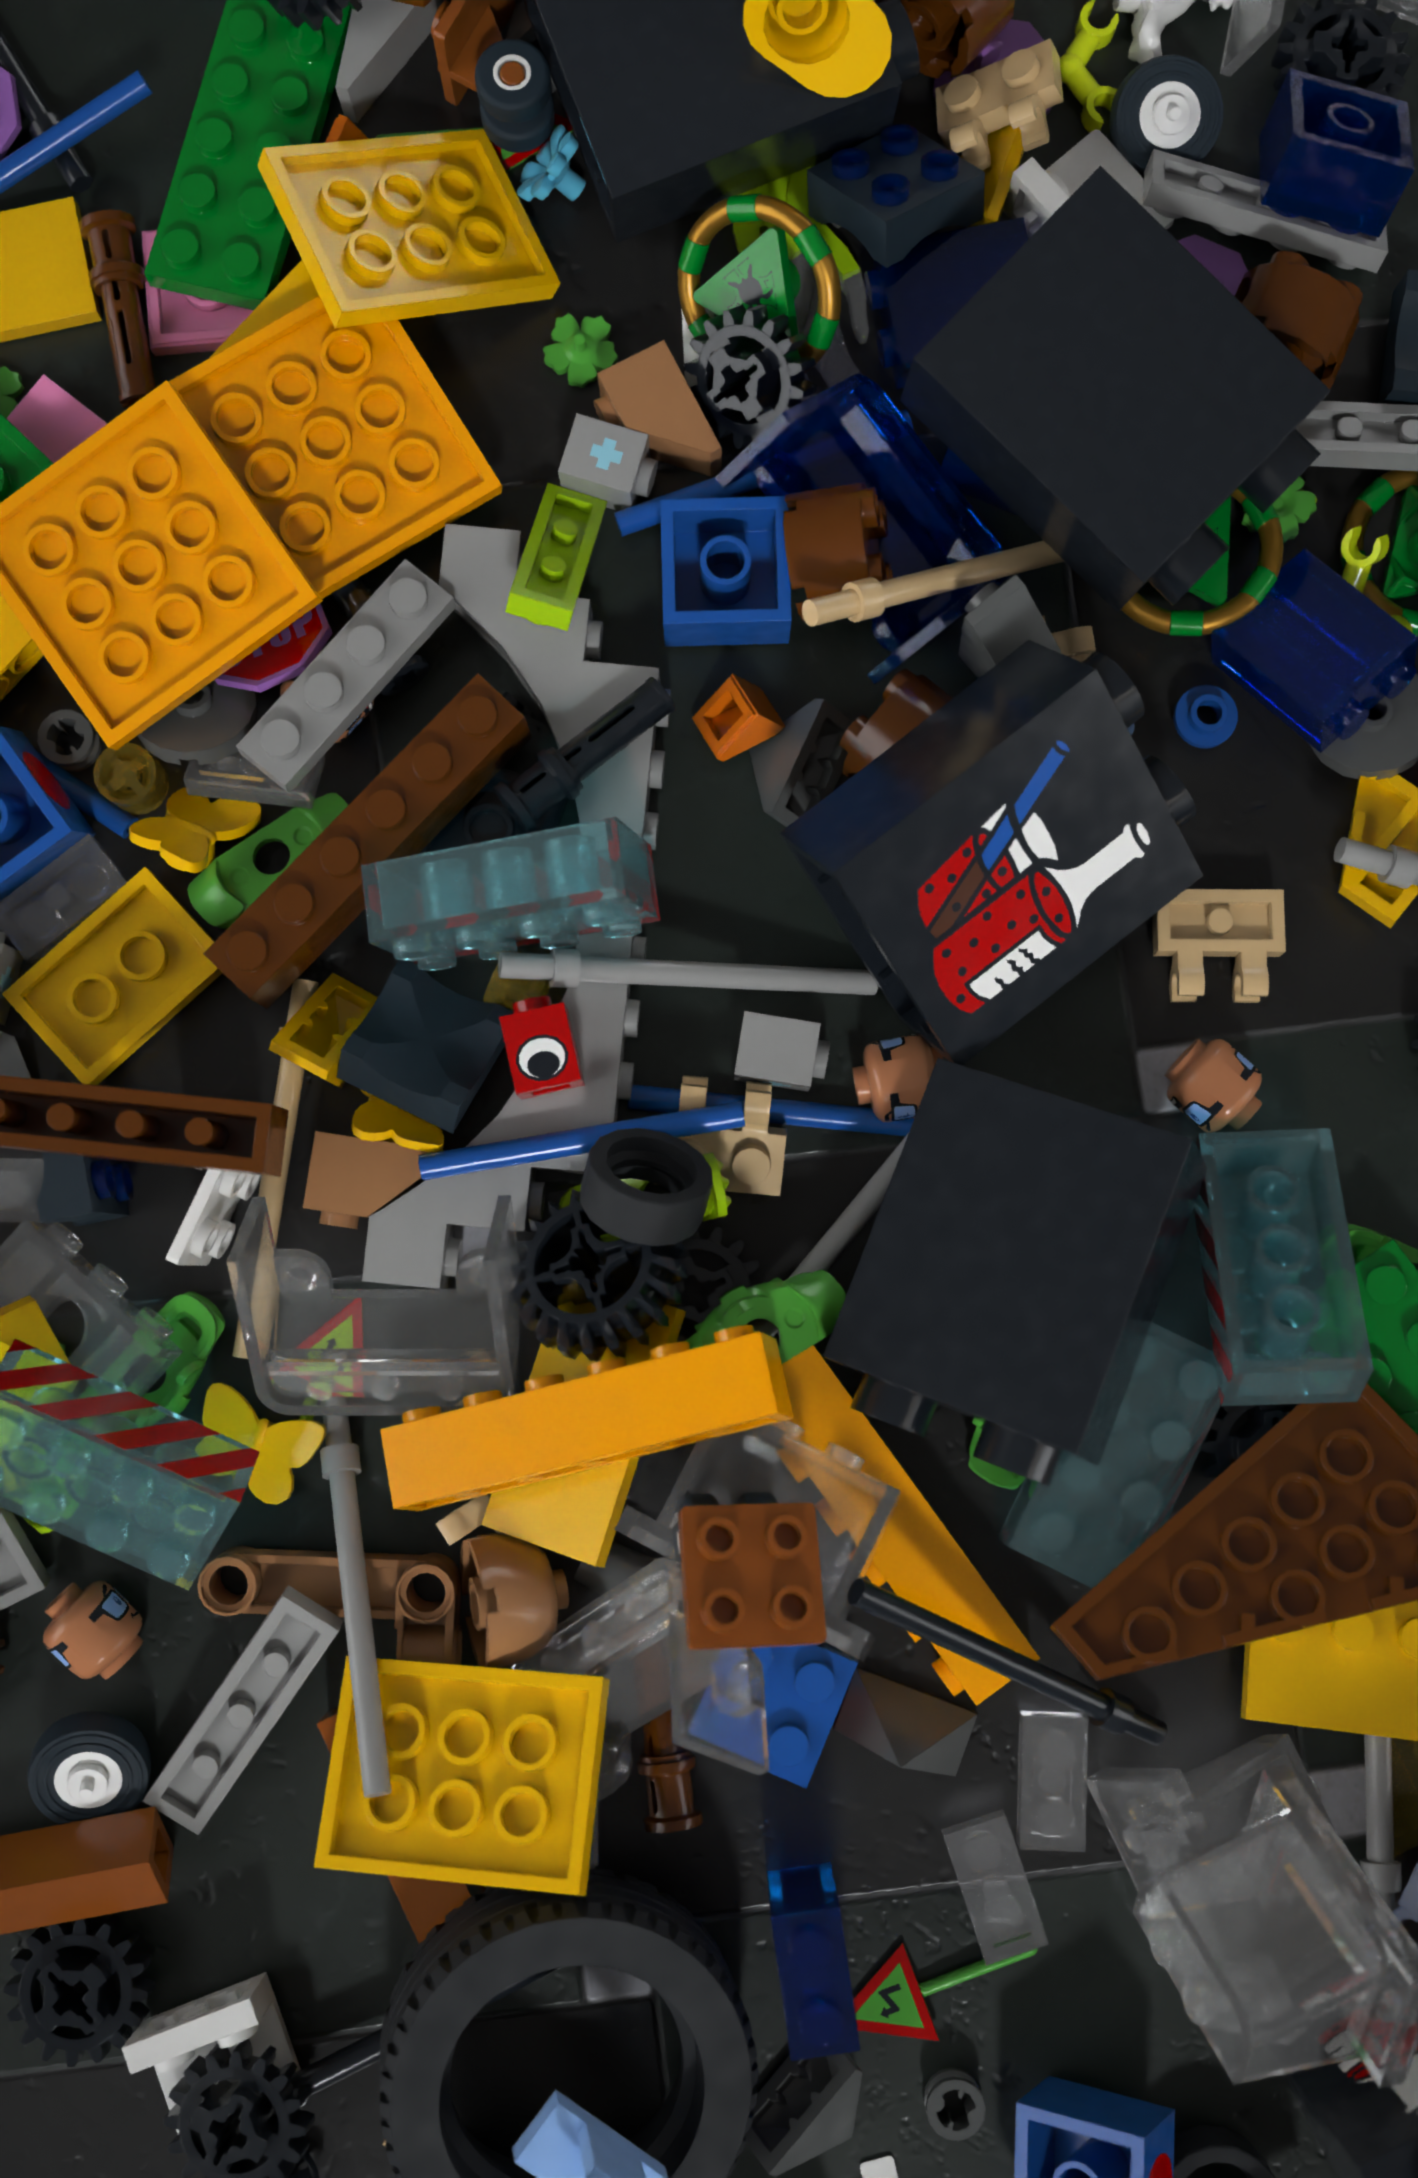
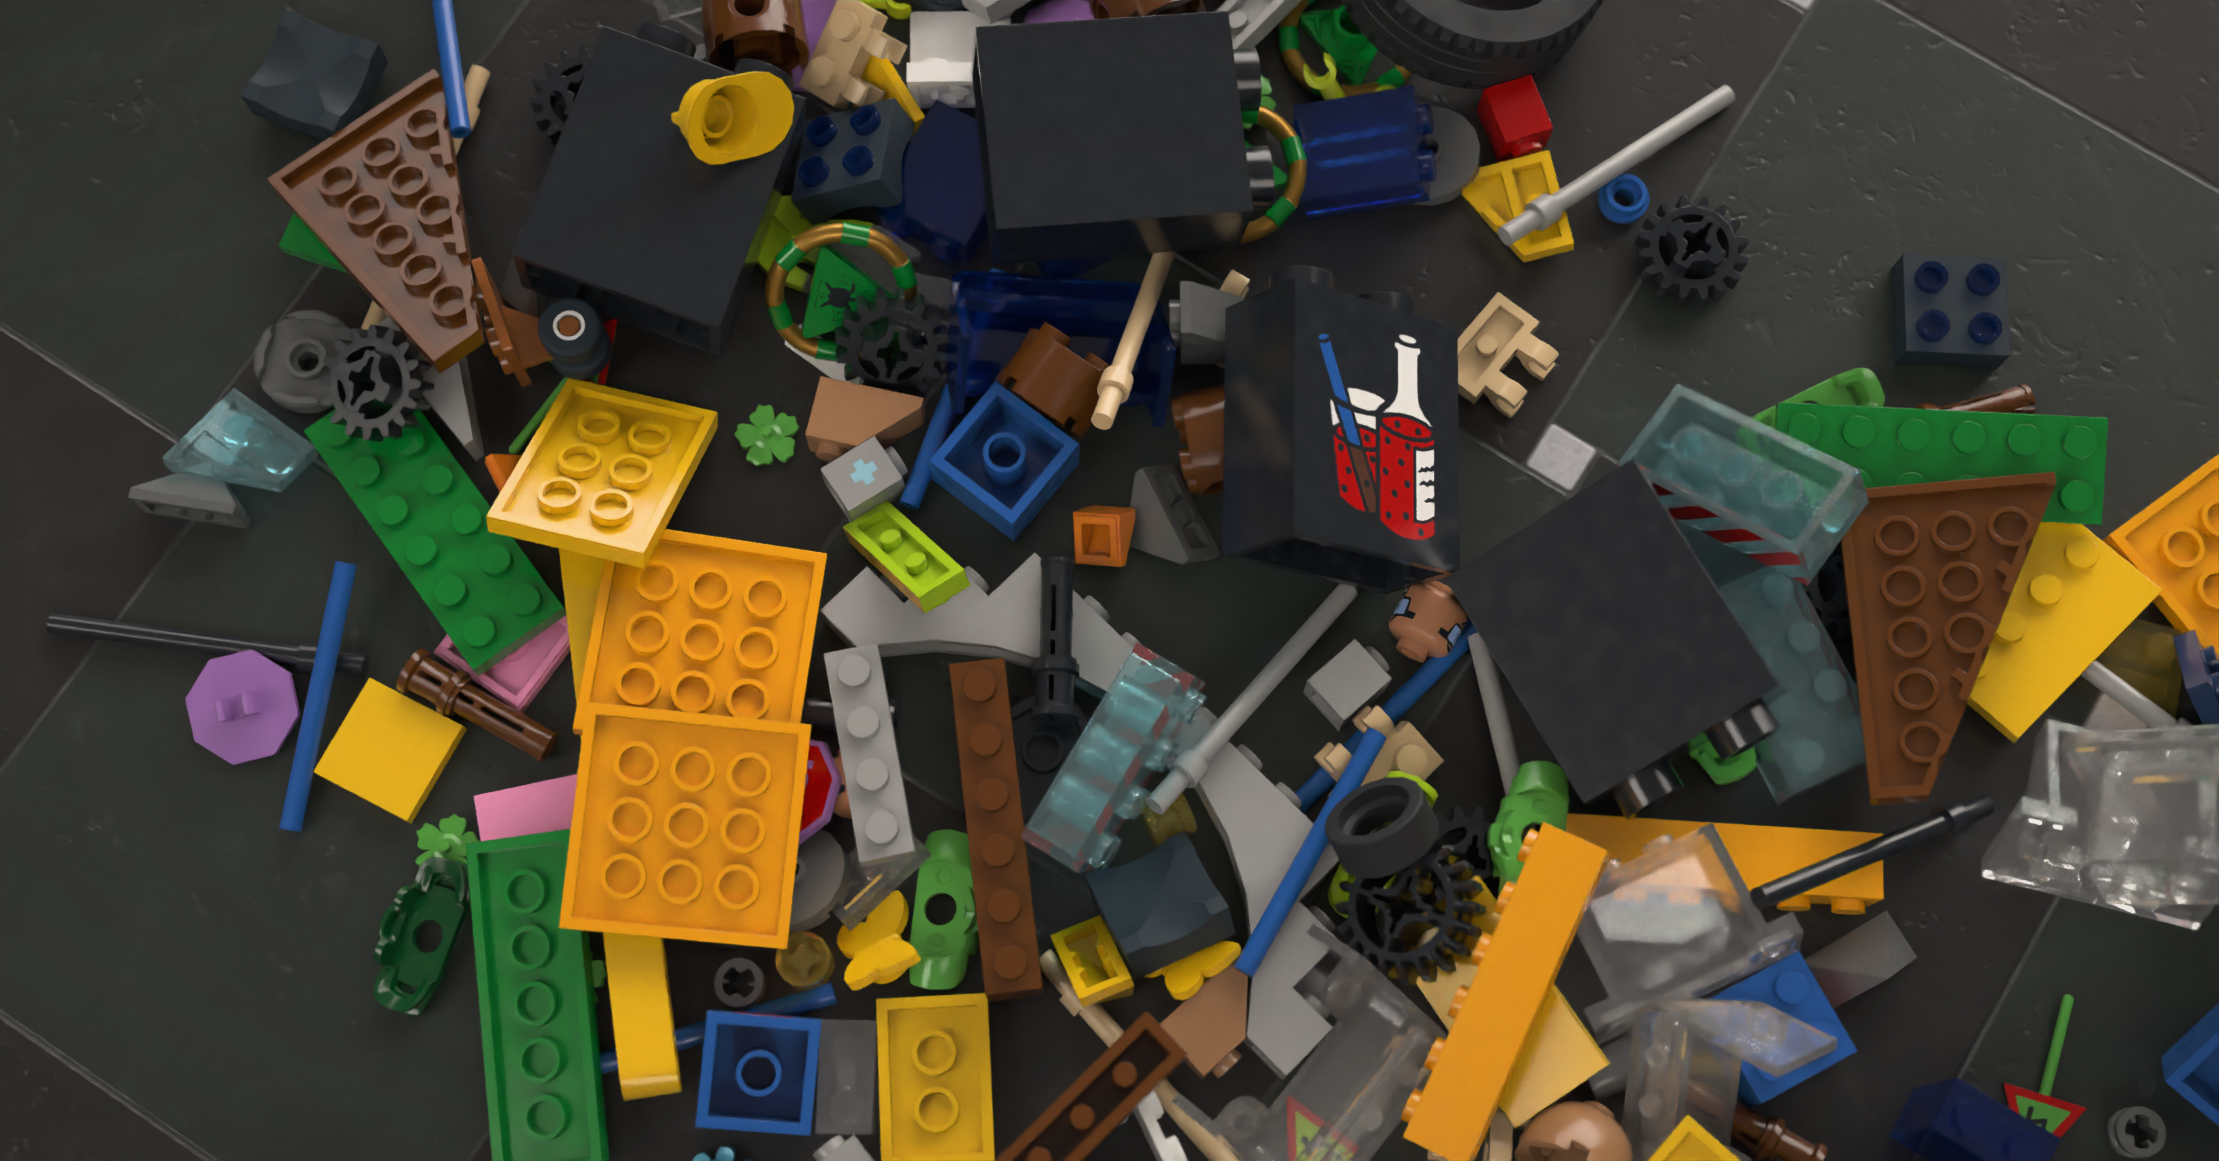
camera: 55 degrees left, 10 degrees down
red brick [499,996,585,1100] -> none
medium azure plant [516,124,586,201] -> none
dark orange plate [676,1492,827,1651] -> none
clear plate [941,1809,1049,1966] -> none
clear plate [1016,1710,1088,1852] -> none
nougat head [1164,1038,1263,1133] -> none
blue plate [1173,685,1238,748] -> none

